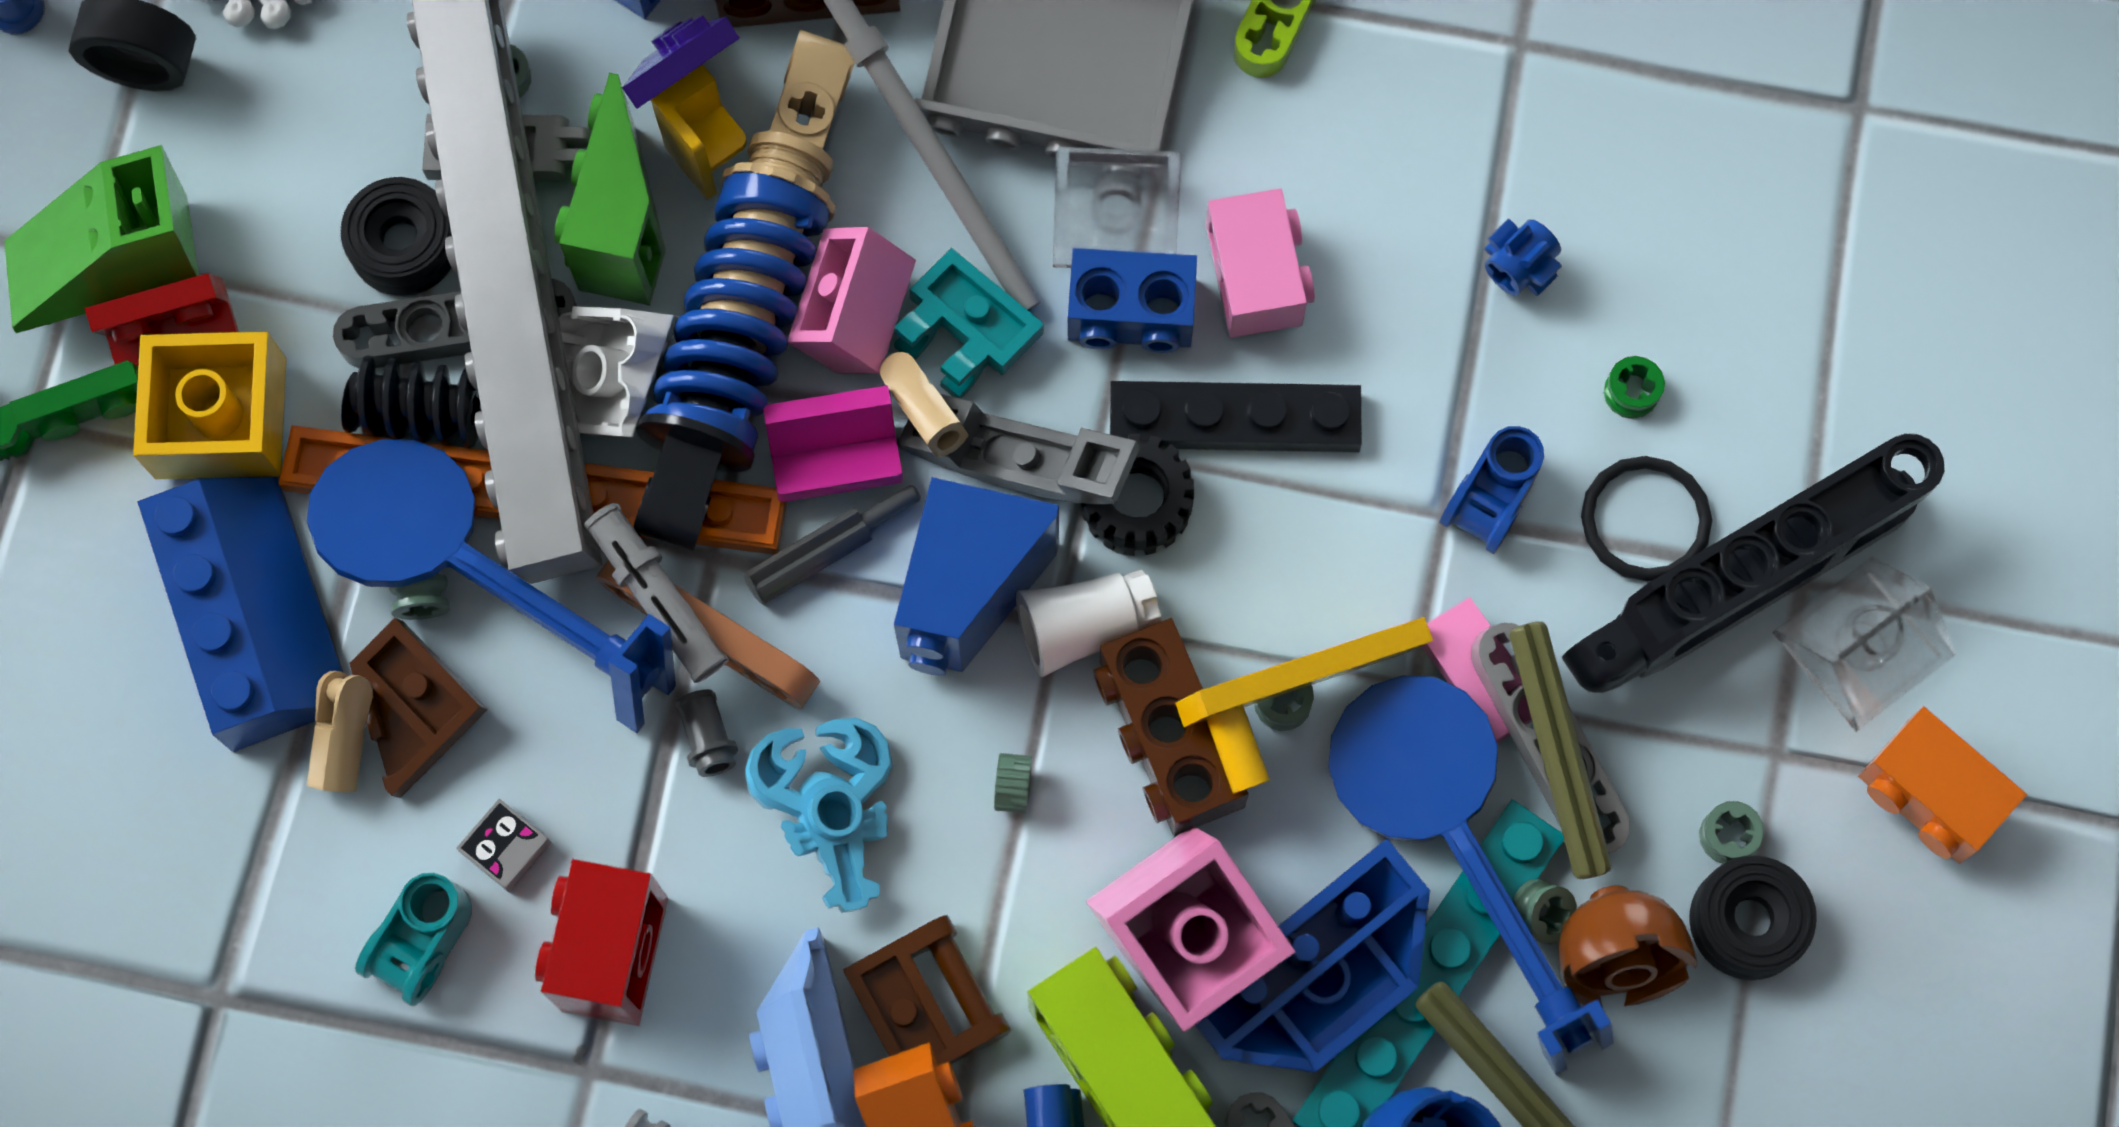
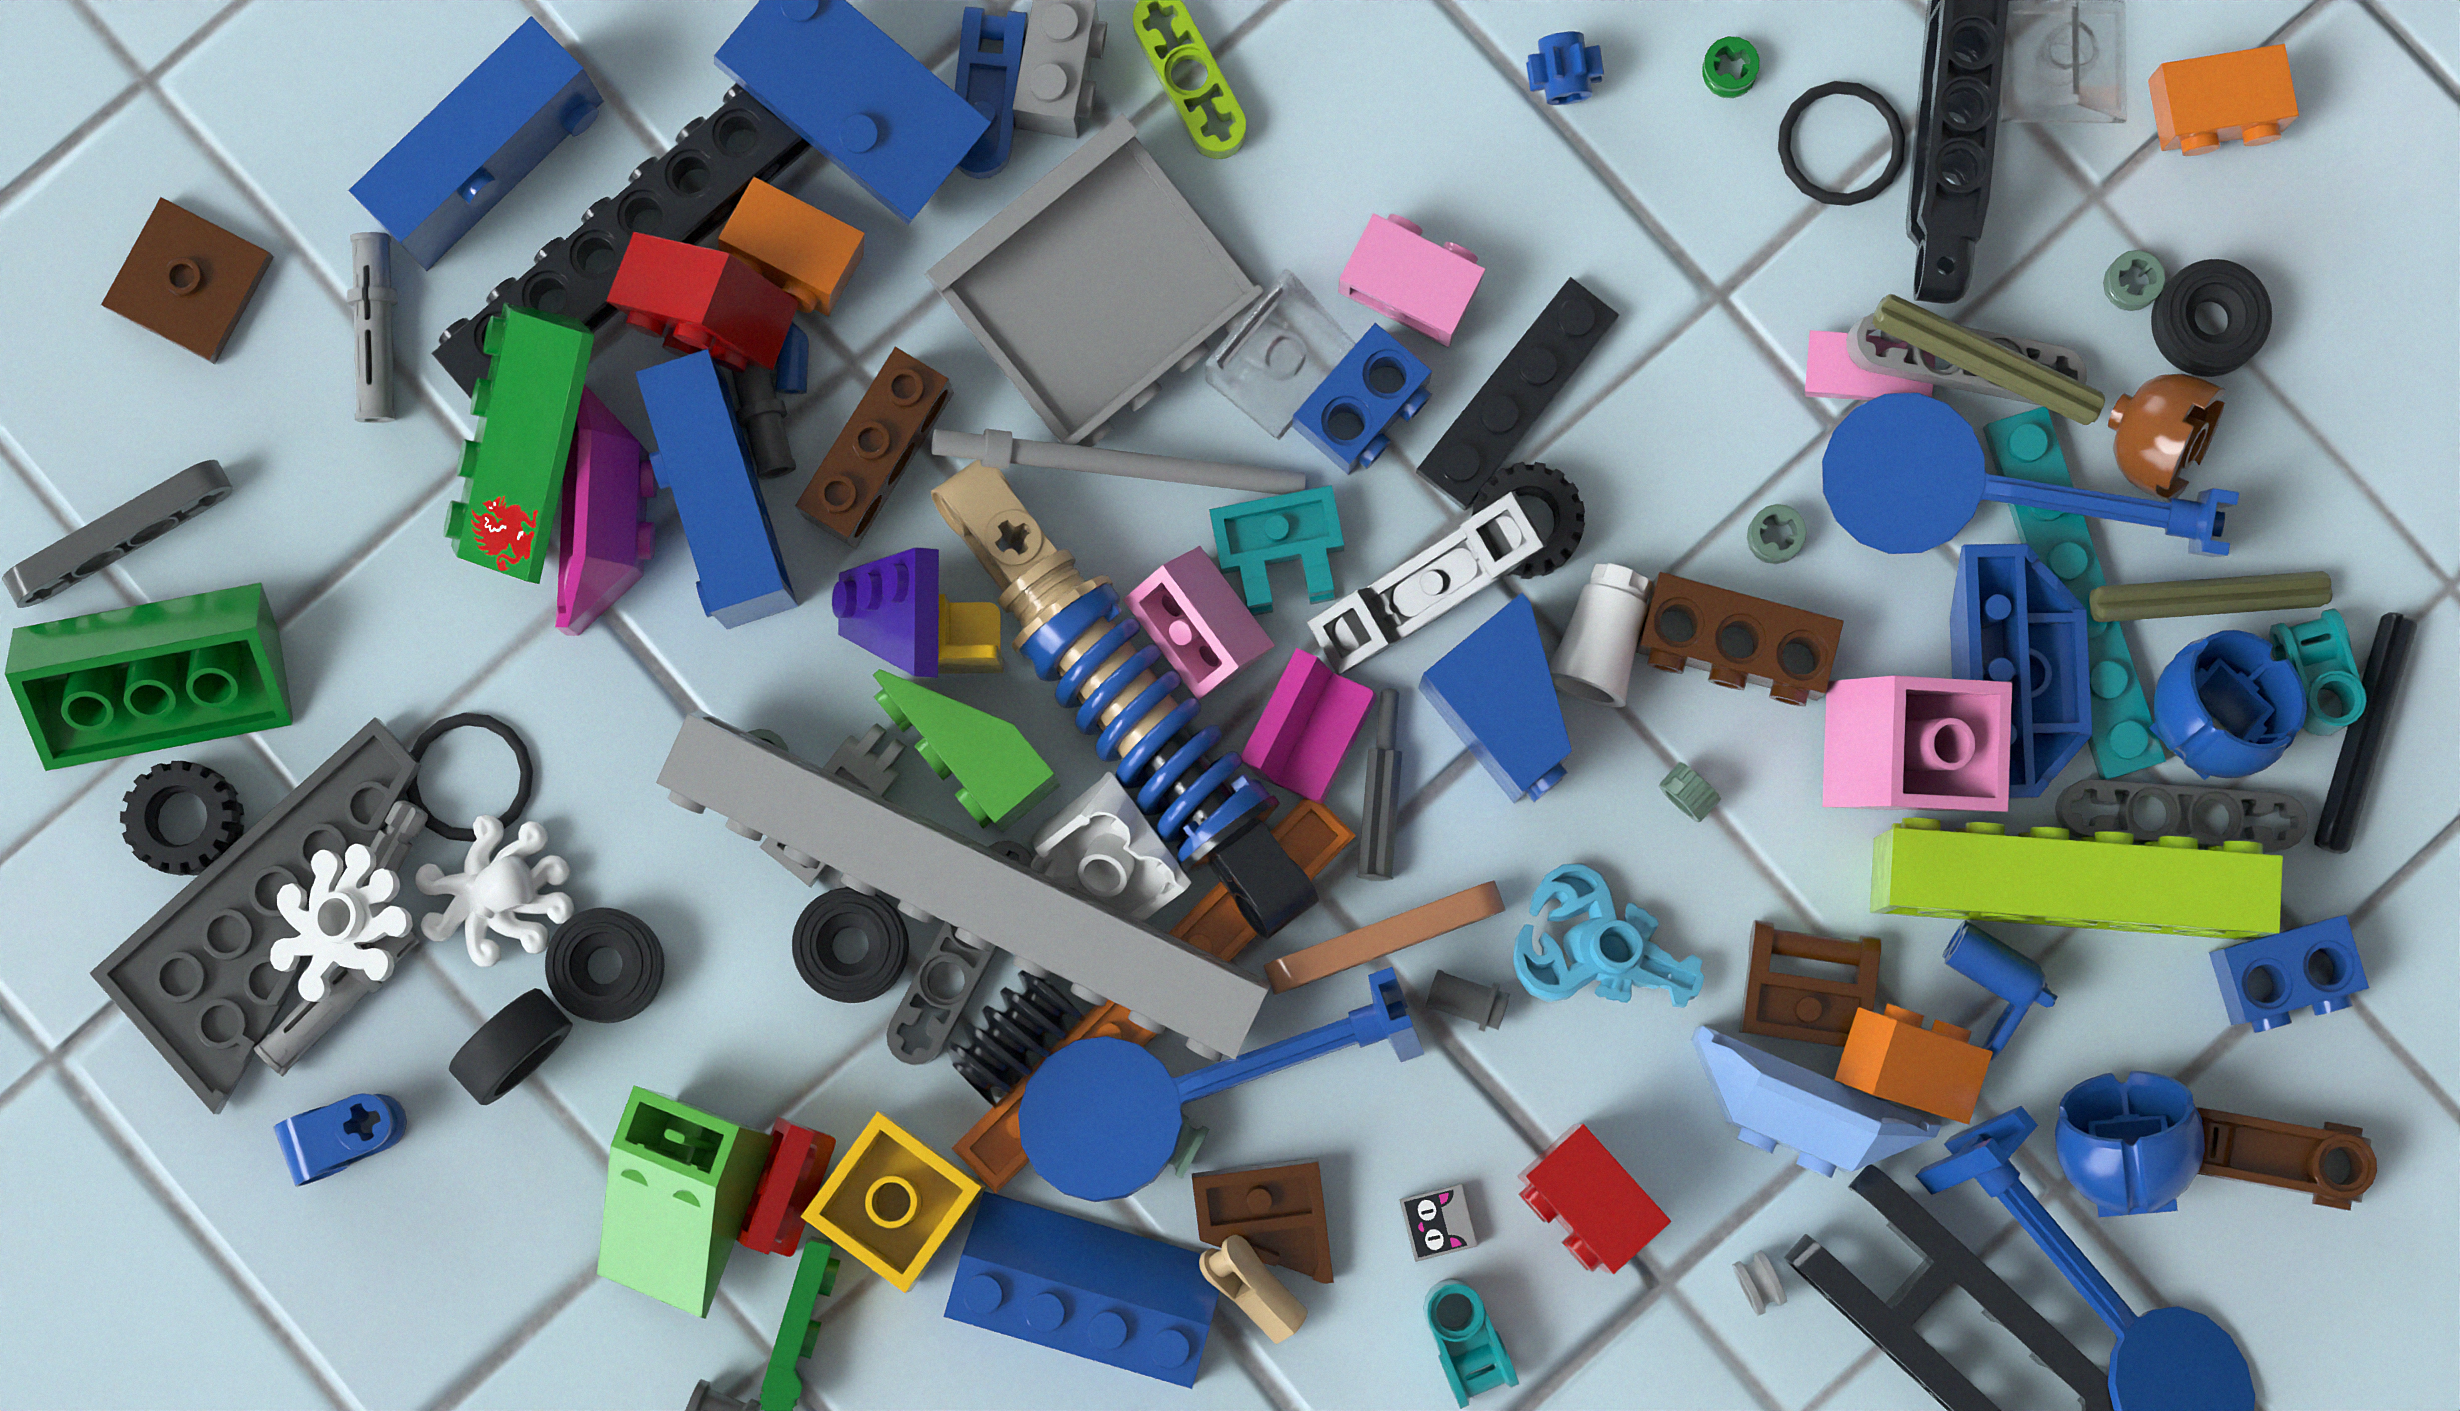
camera: 50 degrees left, 10 degrees up
light grey pin [583,503,729,683] -> none
tan bar [880,352,969,458] -> none
yellow piece [1175,617,1433,794] -> none
blue piece [1439,426,1544,554] -> none
sand green bush [1512,879,1577,945] -> none
none -> black tyre [545,907,665,1023]

